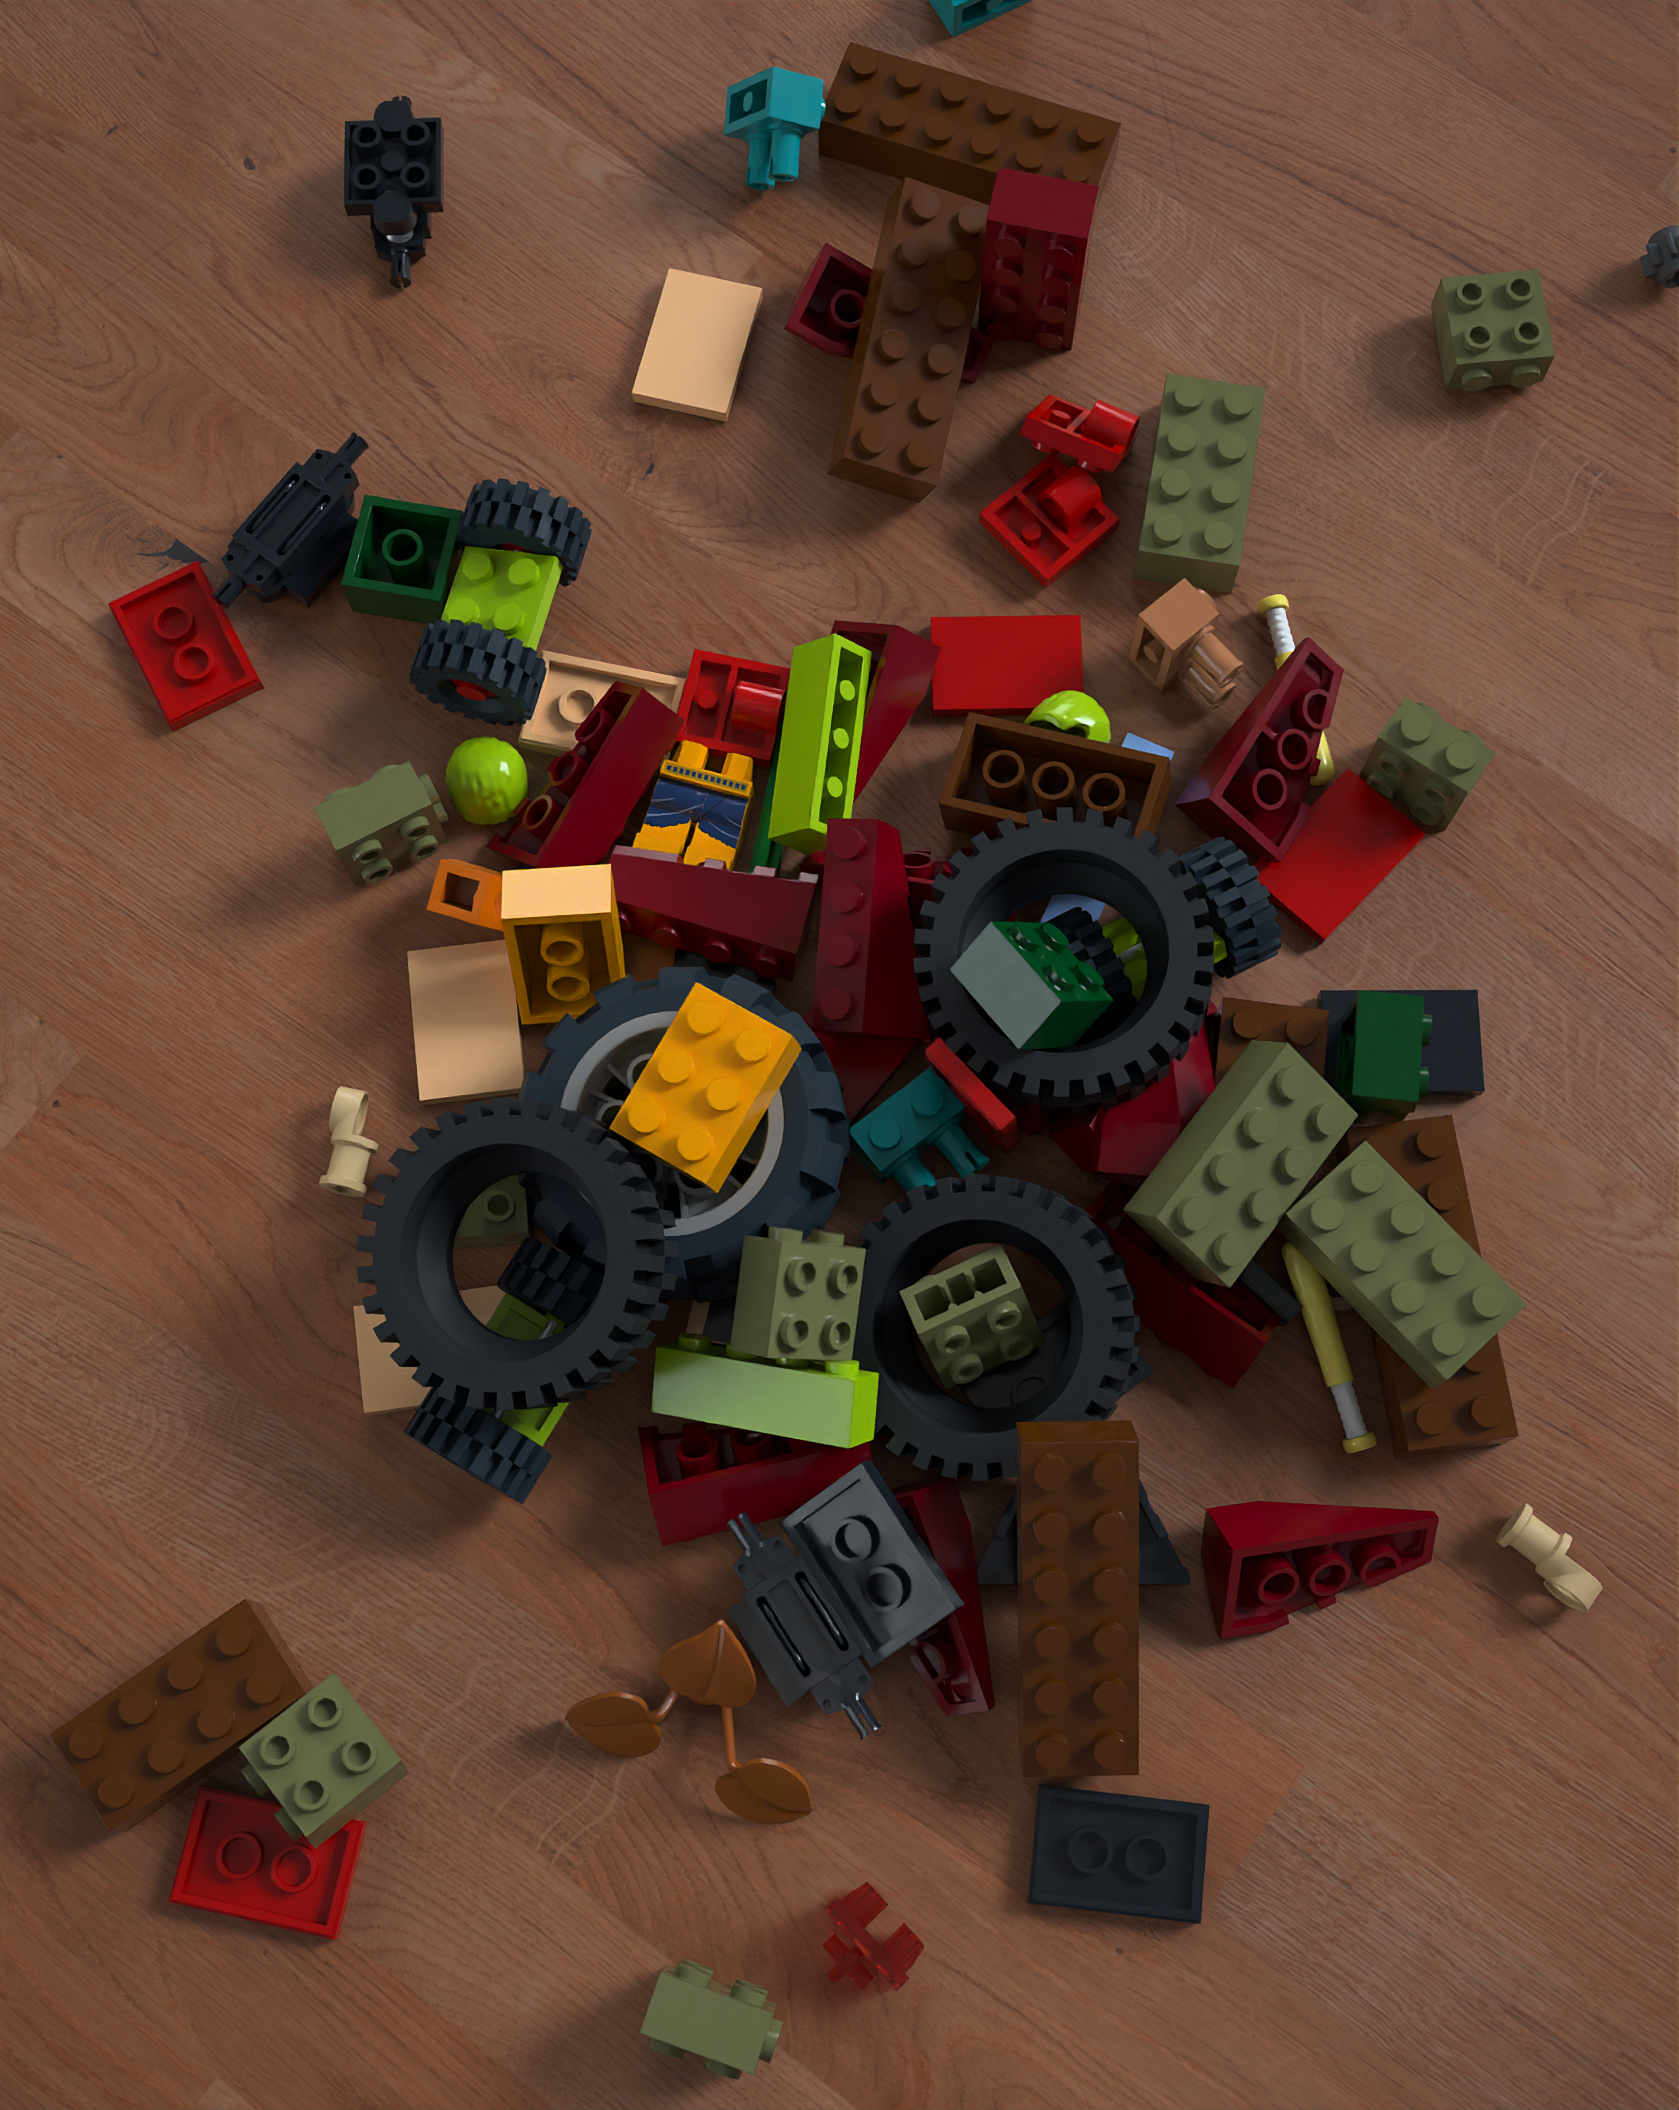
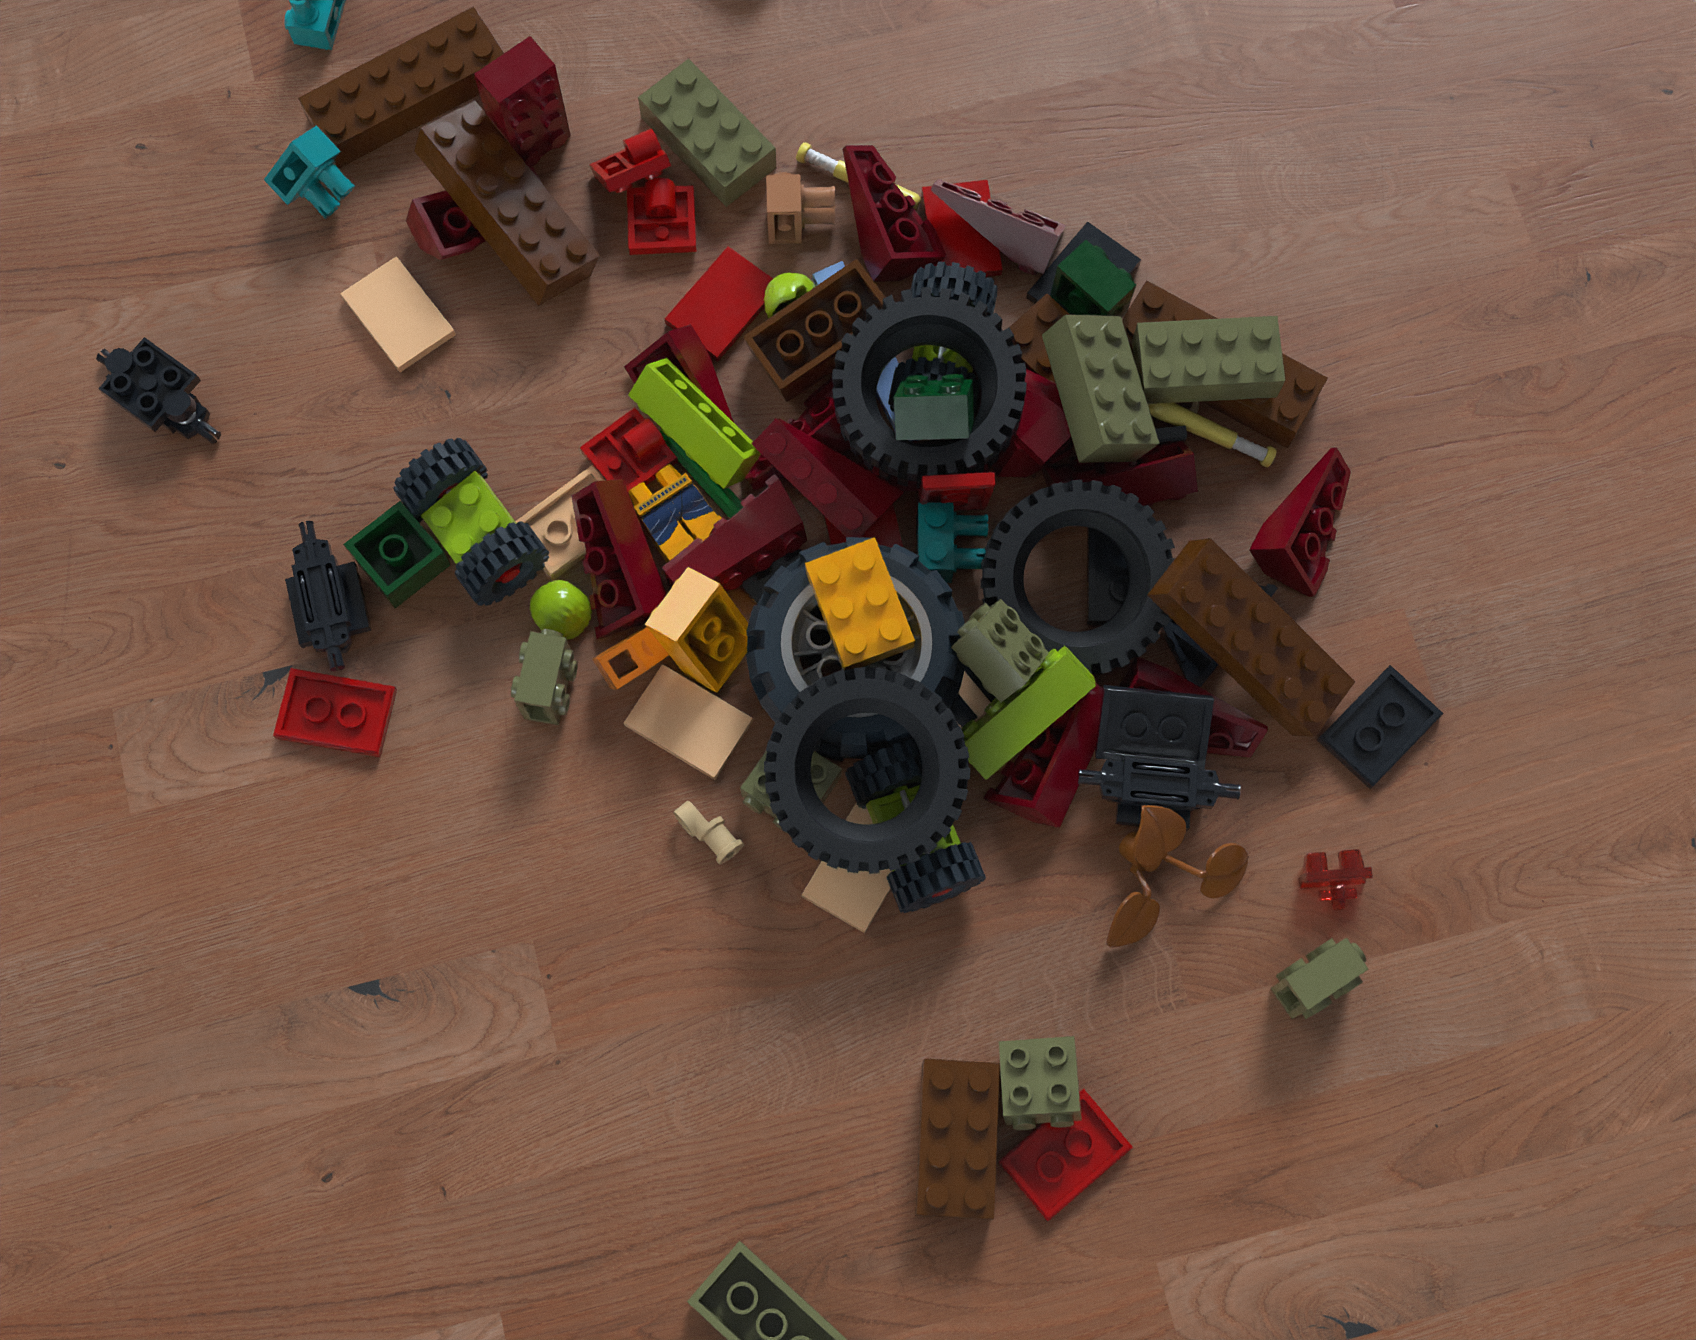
camera: 55 degrees left, 0 degrees up
olive brick [899,1245,1046,1389] -> none
olive brick [1359,697,1496,830] -> none
tan connector [1496,1503,1603,1613] -> none
none -> wedge [931,179,1066,275]

